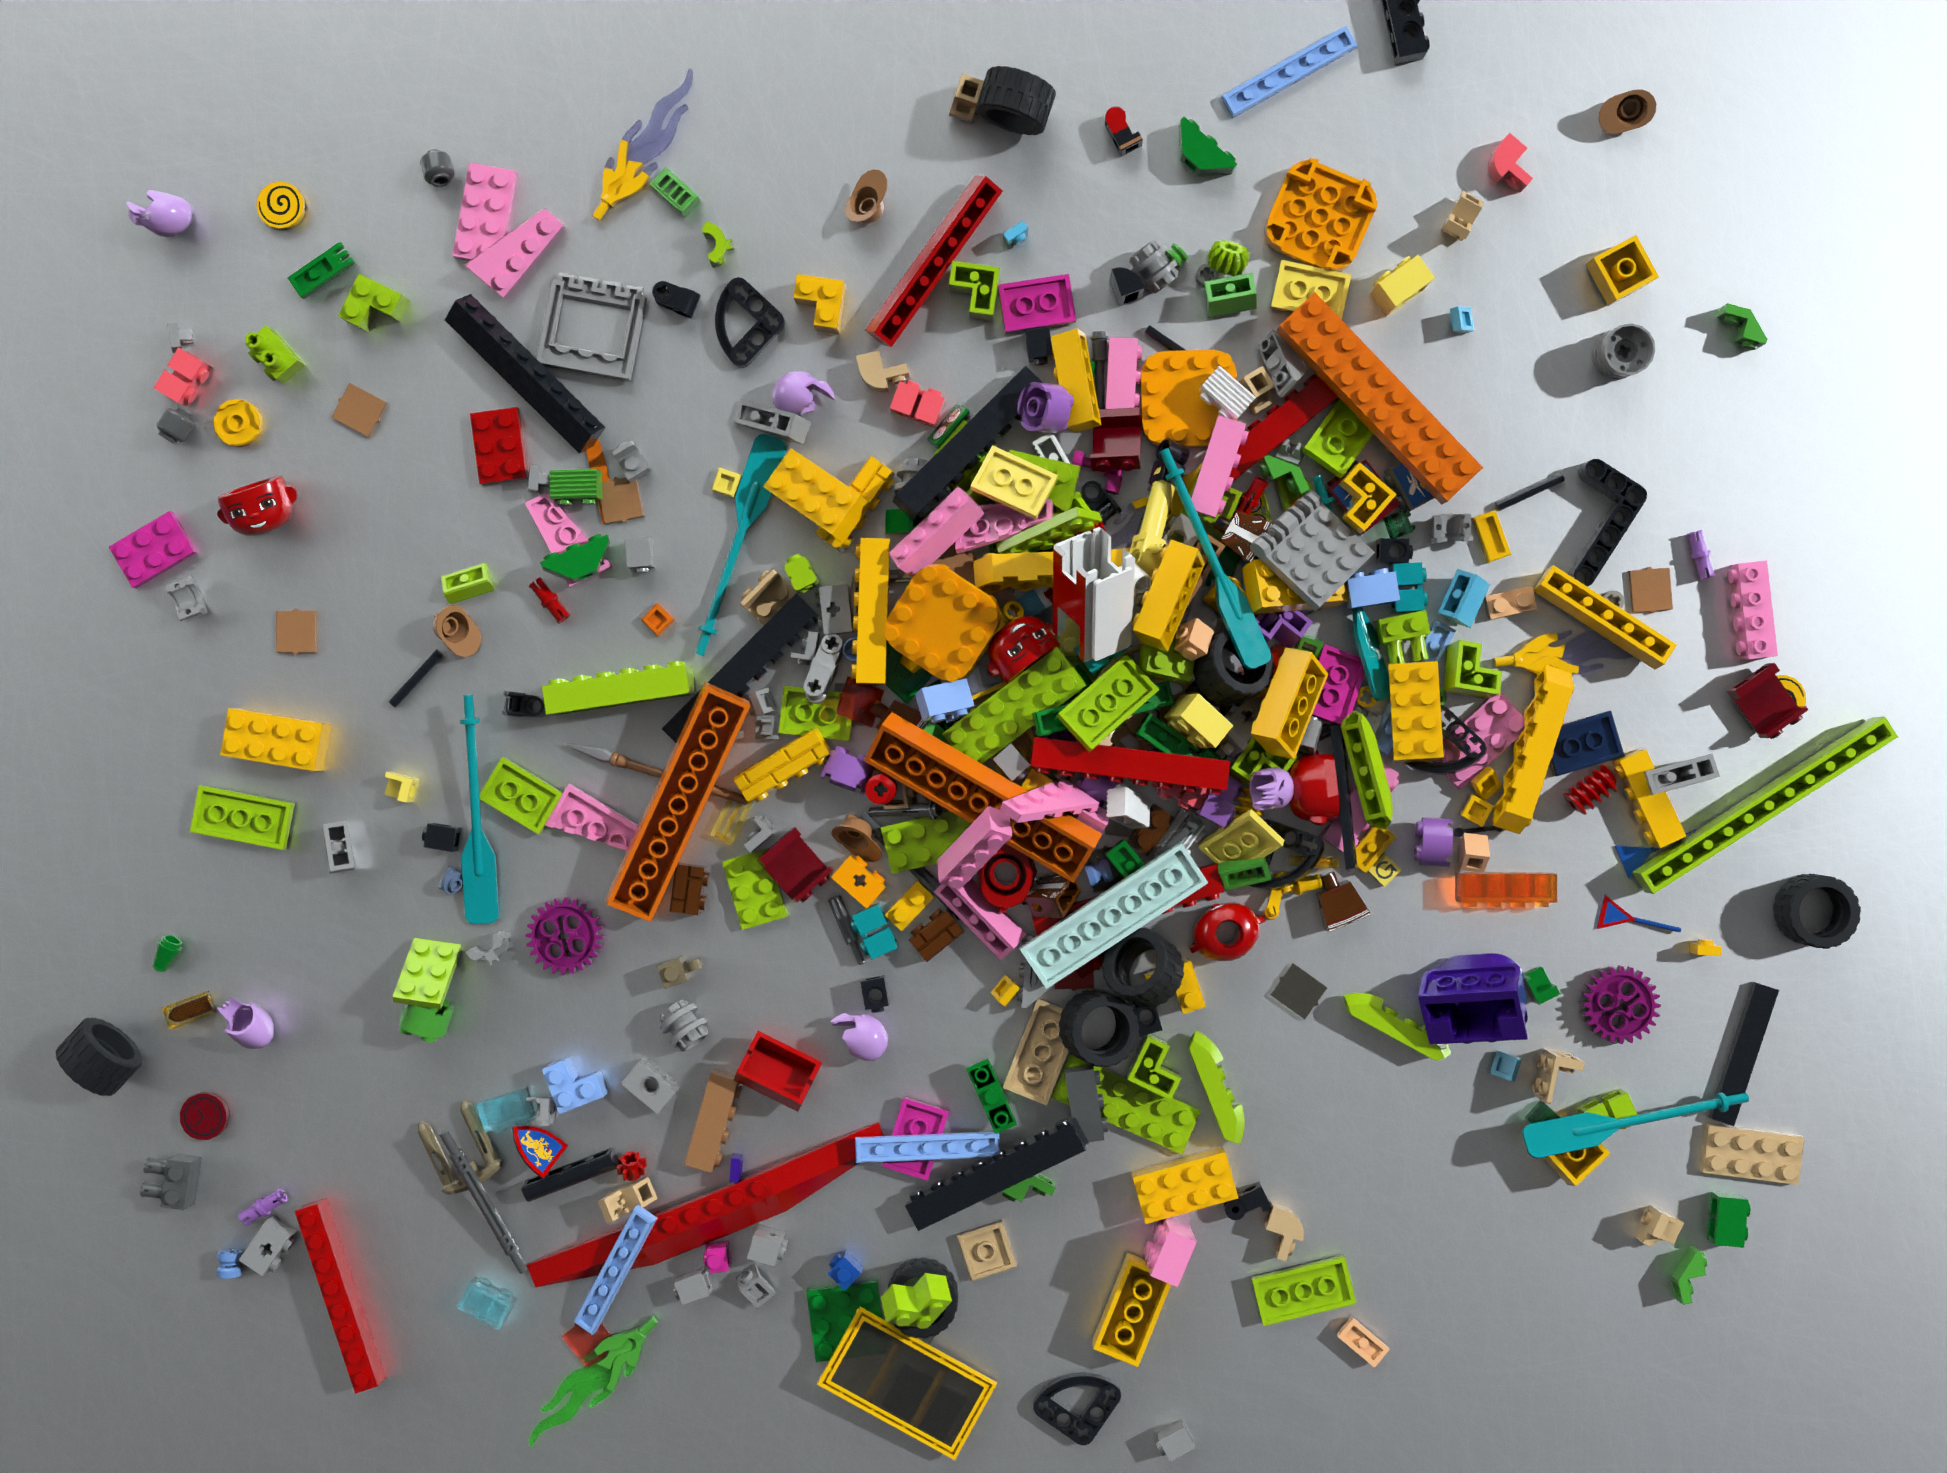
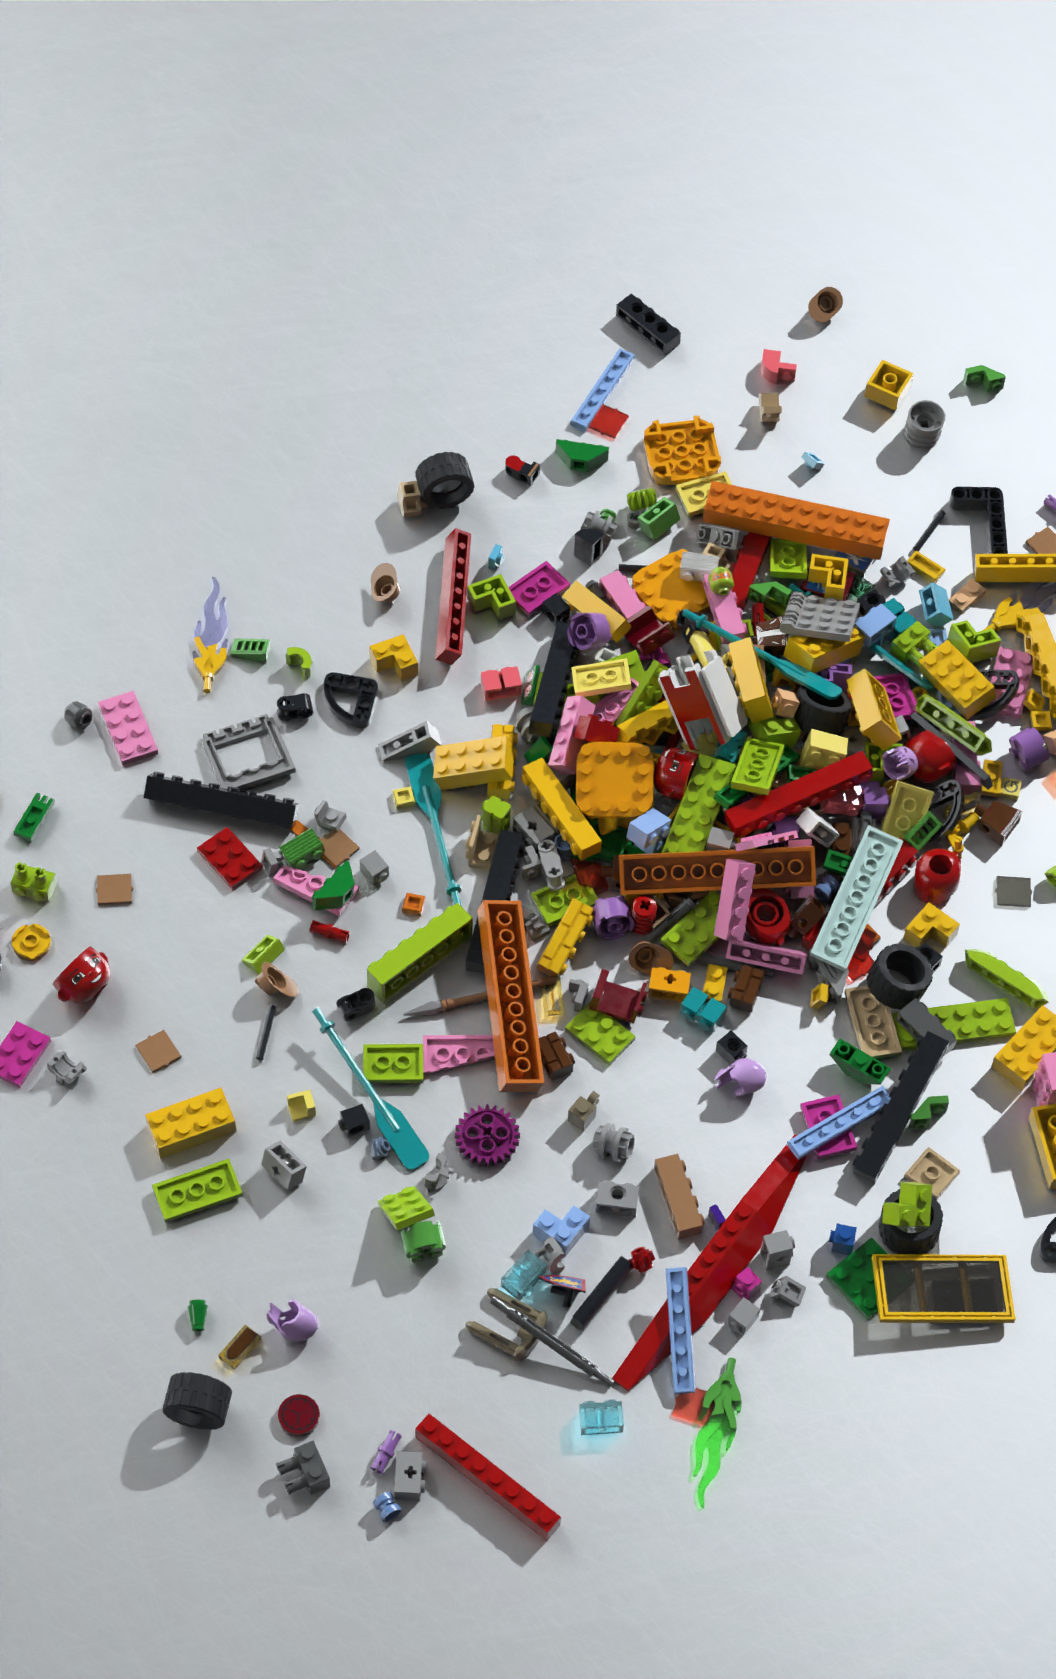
camera: 35 degrees left, 30 degrees down
lime brick [338,274,410,332] -> none
bright pink wing [465,208,564,298] -> none
tan brick [598,1177,658,1223] -> none
red piece [734,1031,822,1112] -> none
lavender helmet [772,371,834,415] -> none
dark grey axle [828,895,865,965] -> none
tan brick [856,350,910,392] -> none
black tyre [1102,928,1184,1008] -> none
lime brick [1126,1034,1181,1100] -> none
light yellow brick [1370,255,1435,317] -> none
none -> red brick [573,714,620,743]
none -> clear red piece [589,404,629,439]
none -> lime head [708,567,734,596]

